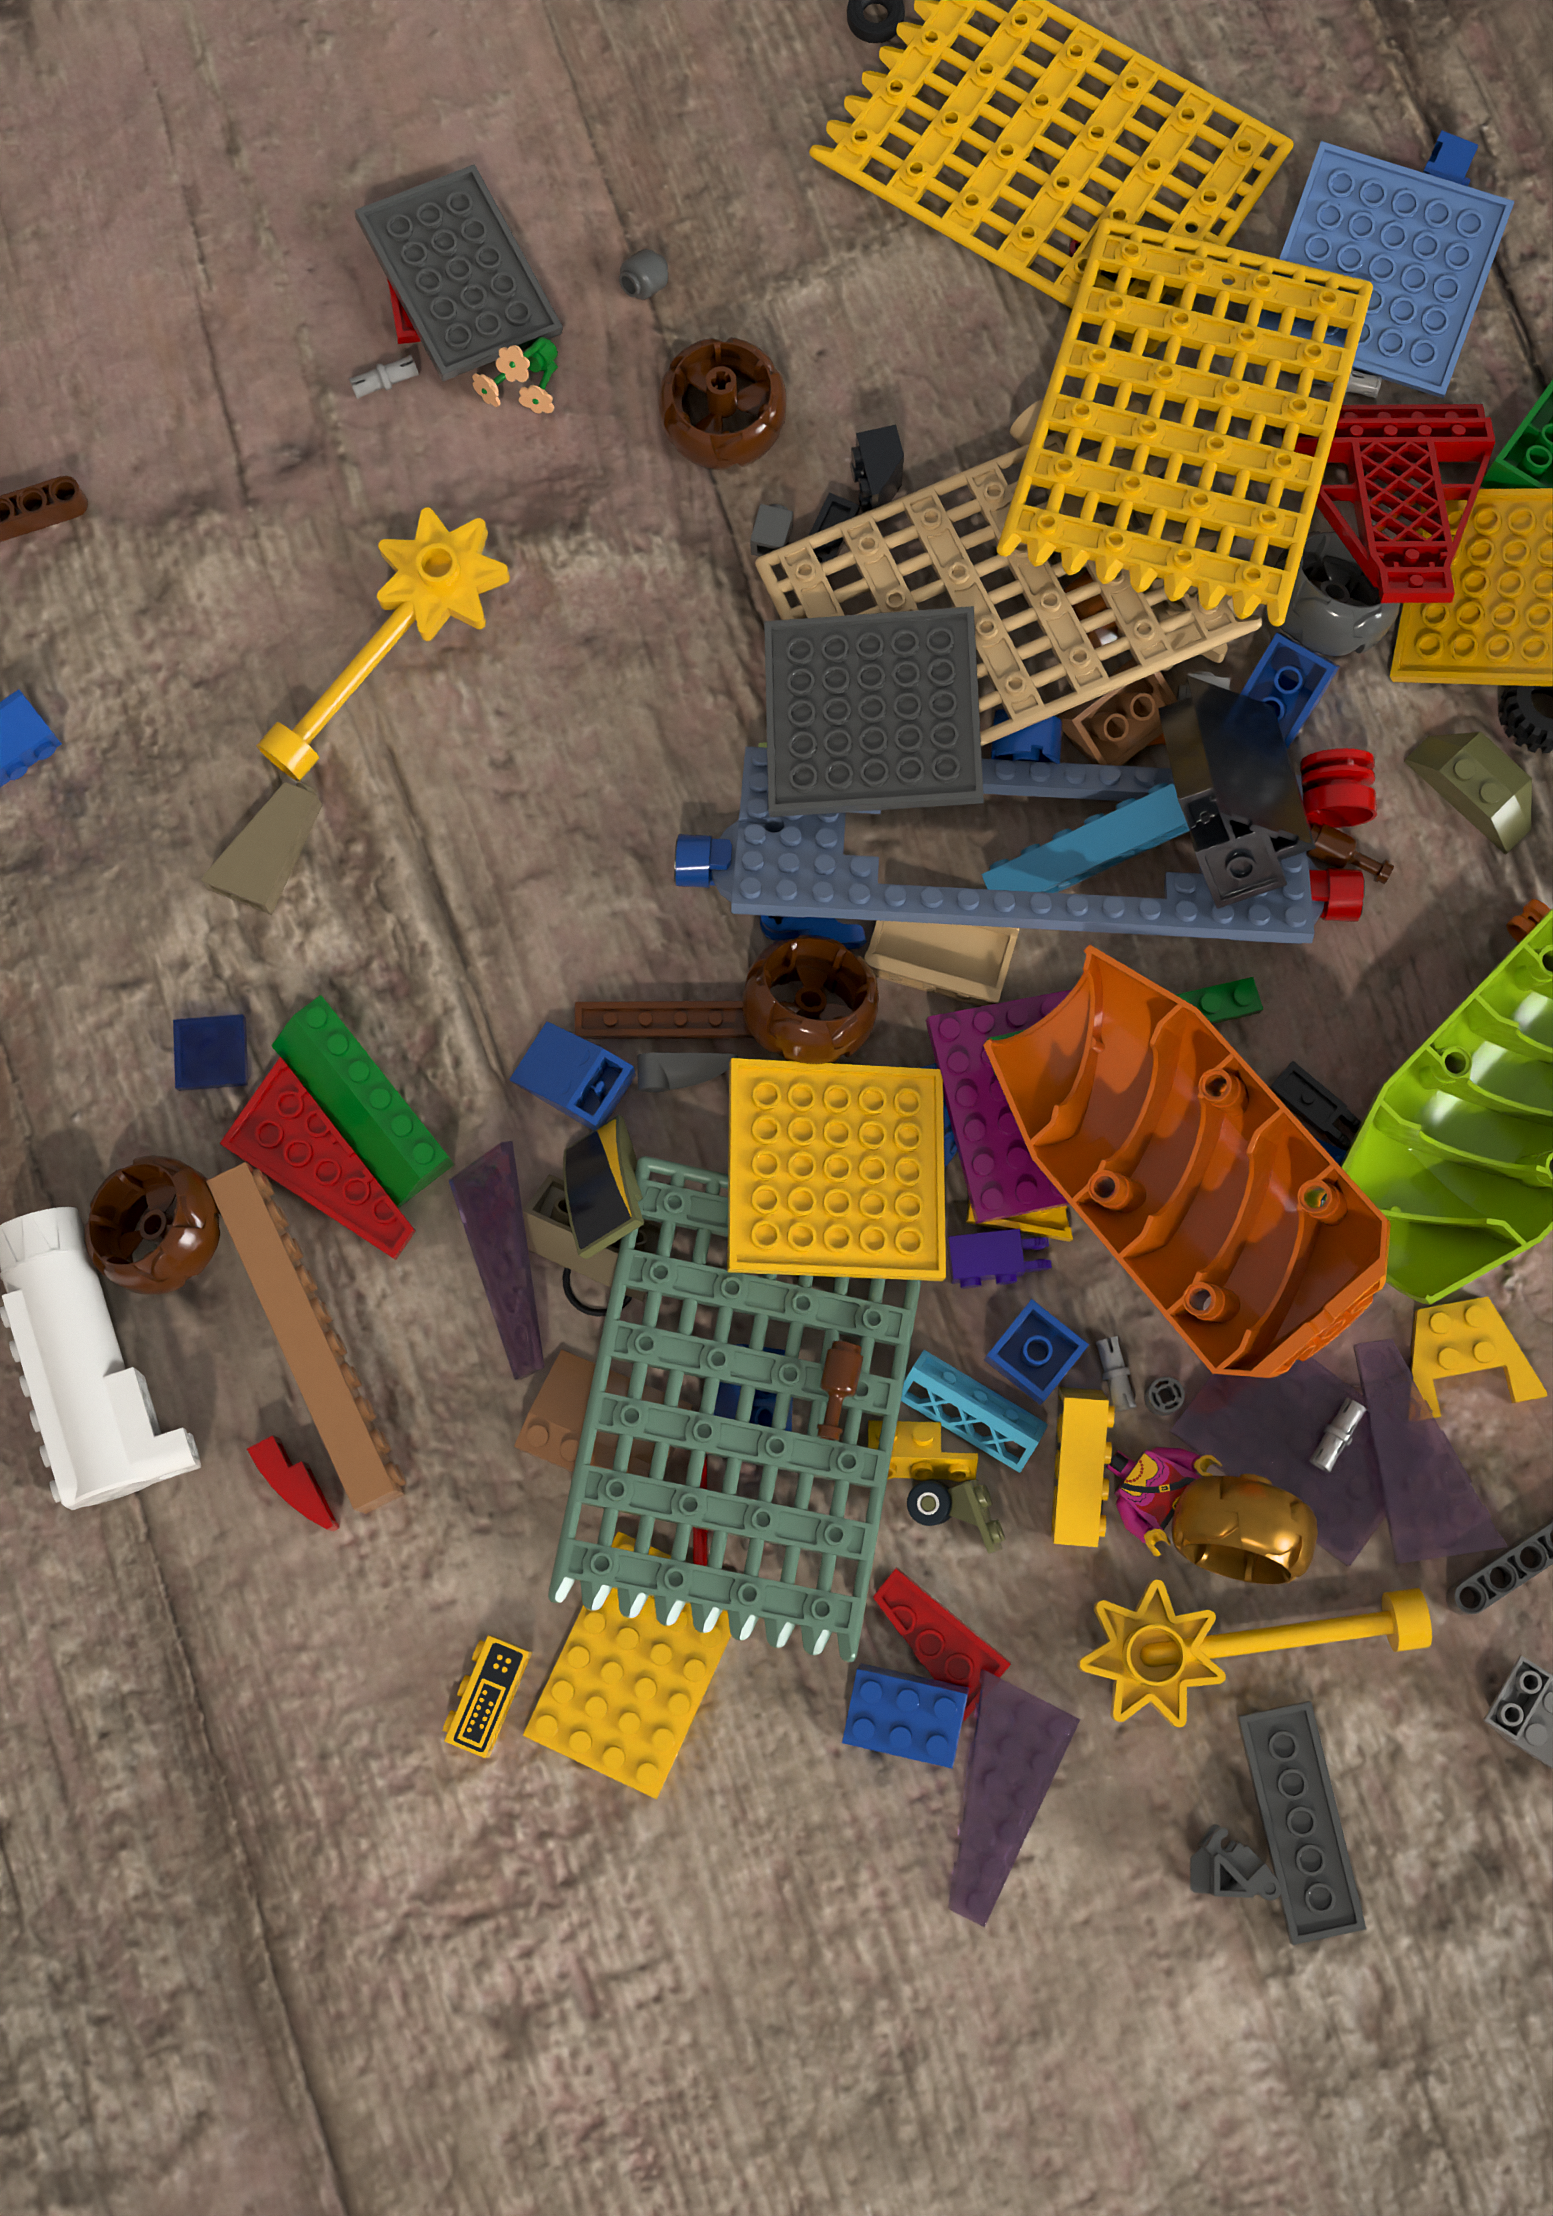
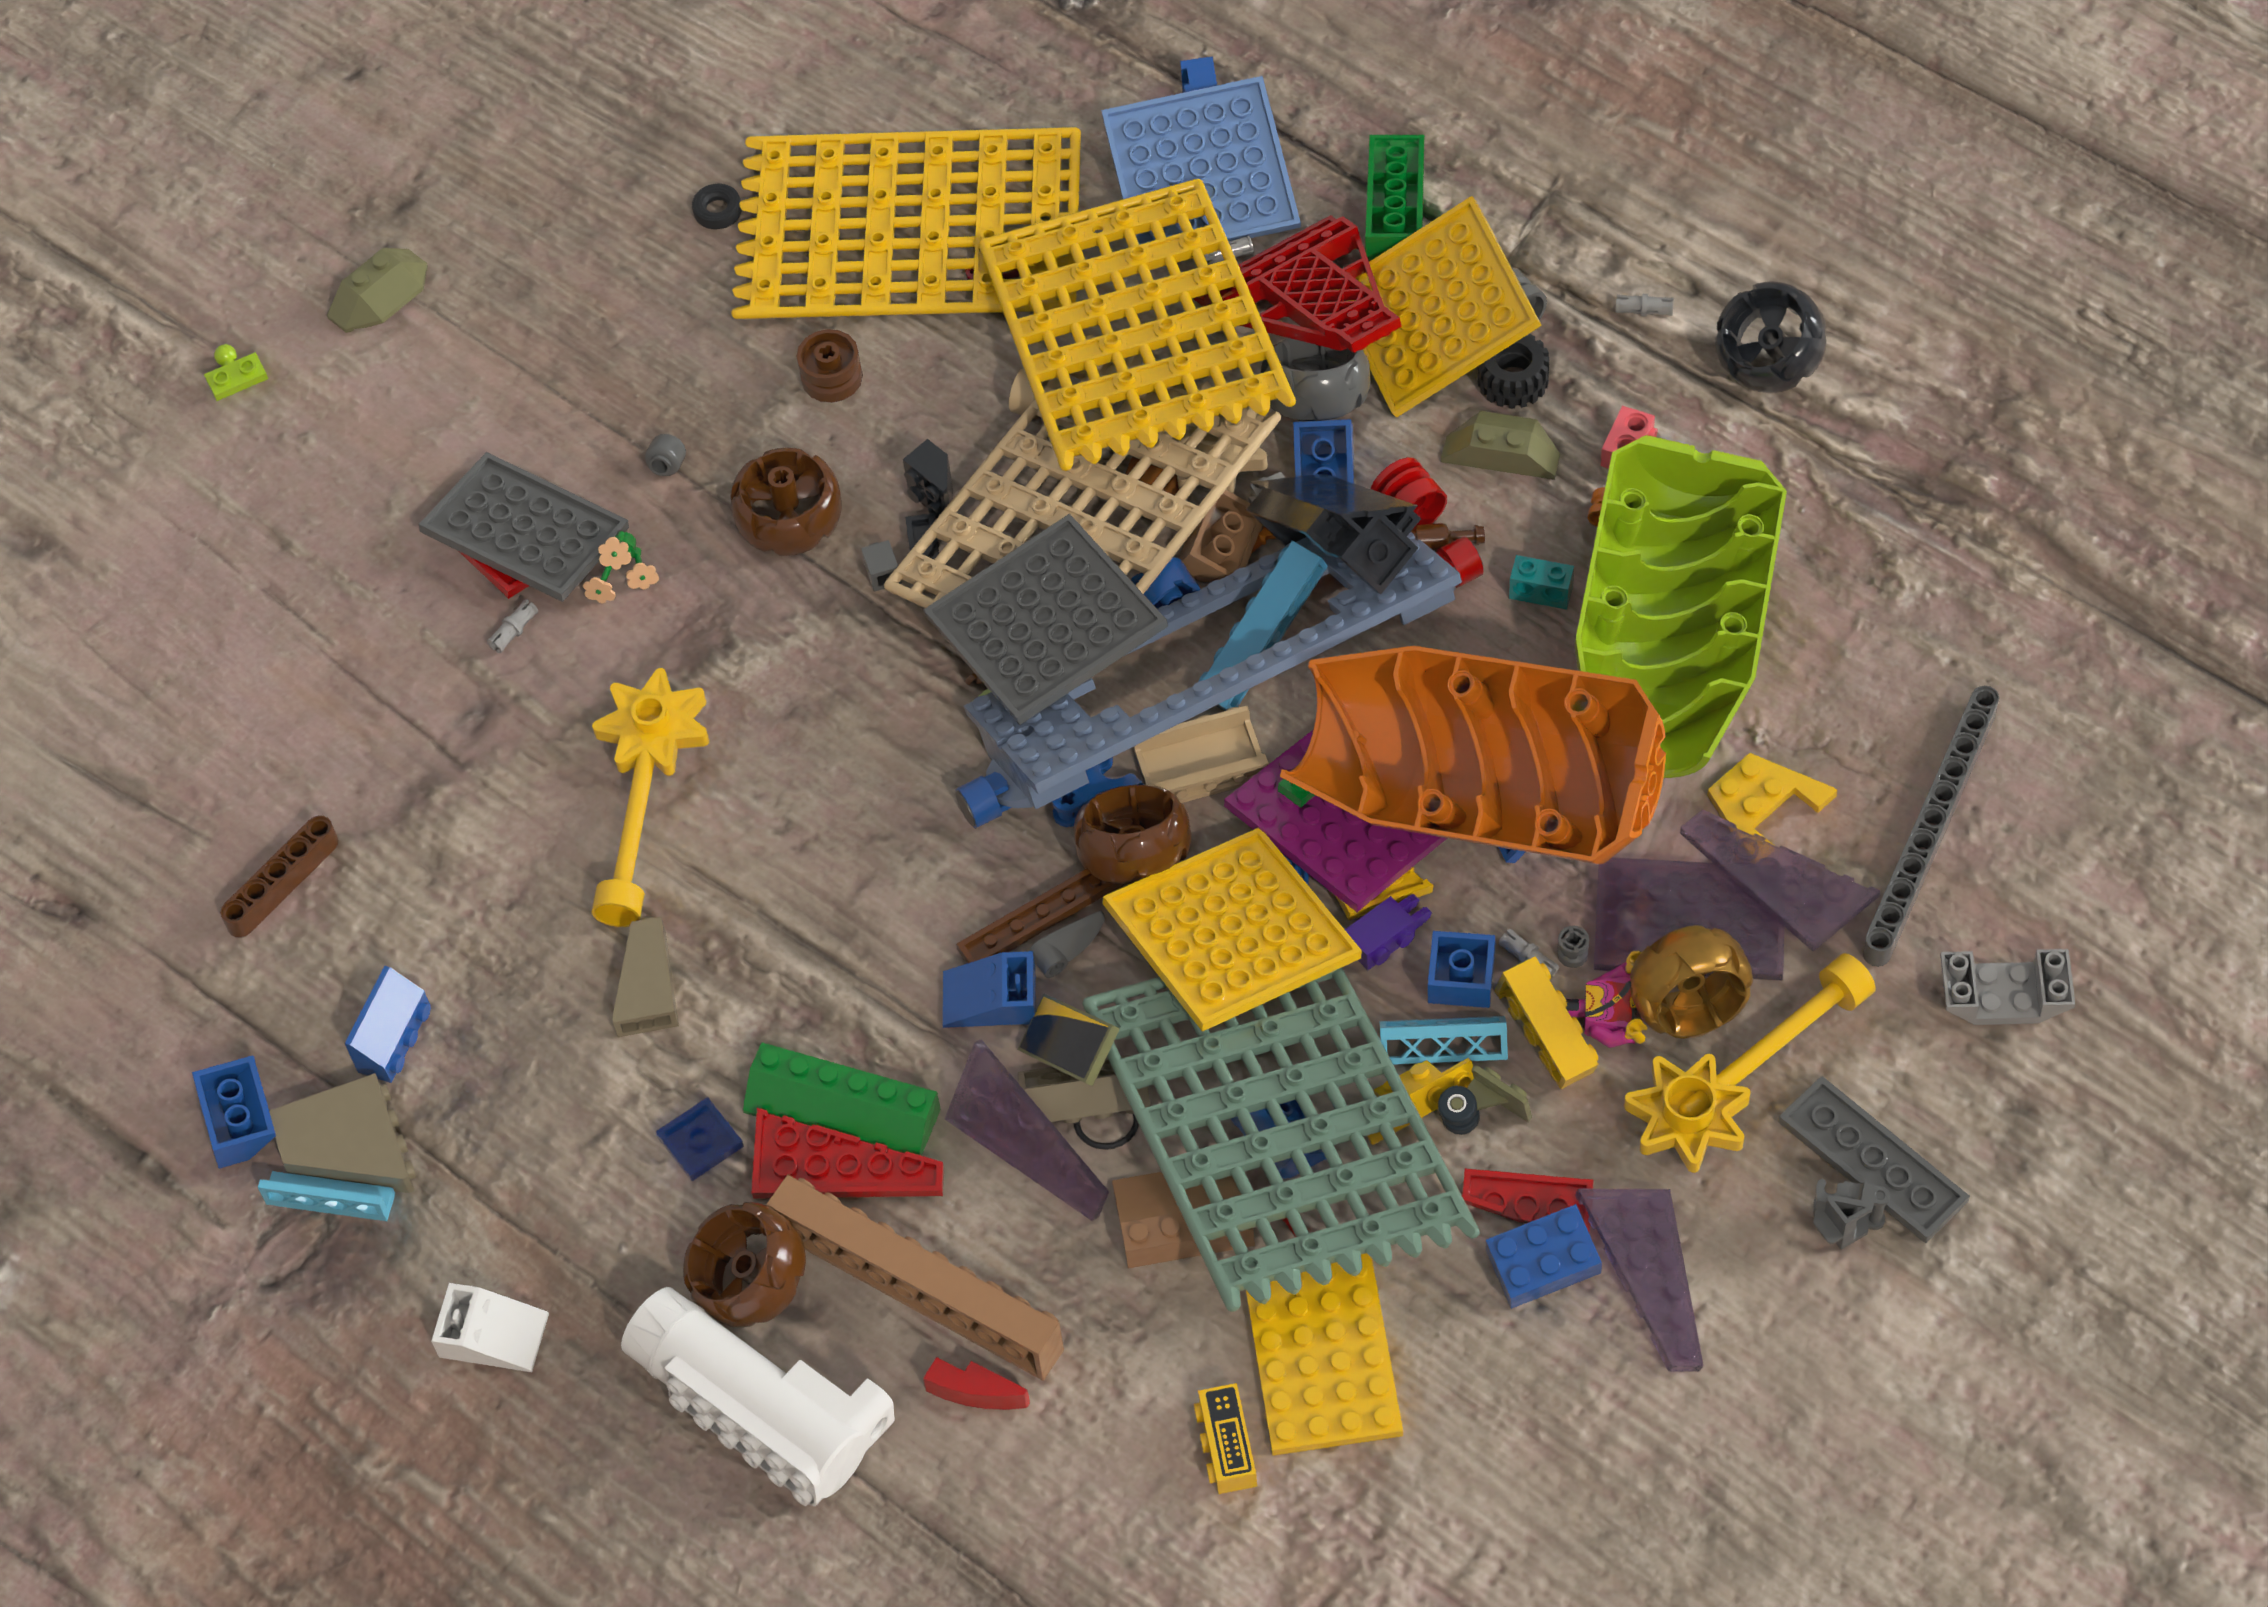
camera: 30 degrees left, 20 degrees down
reddish brown piece [817,1341,863,1441] -> none
light grey pin [1309,1398,1367,1473] -> none
none -> reddish brown wheel [796,329,863,403]
none -> teal brick [1509,555,1574,610]

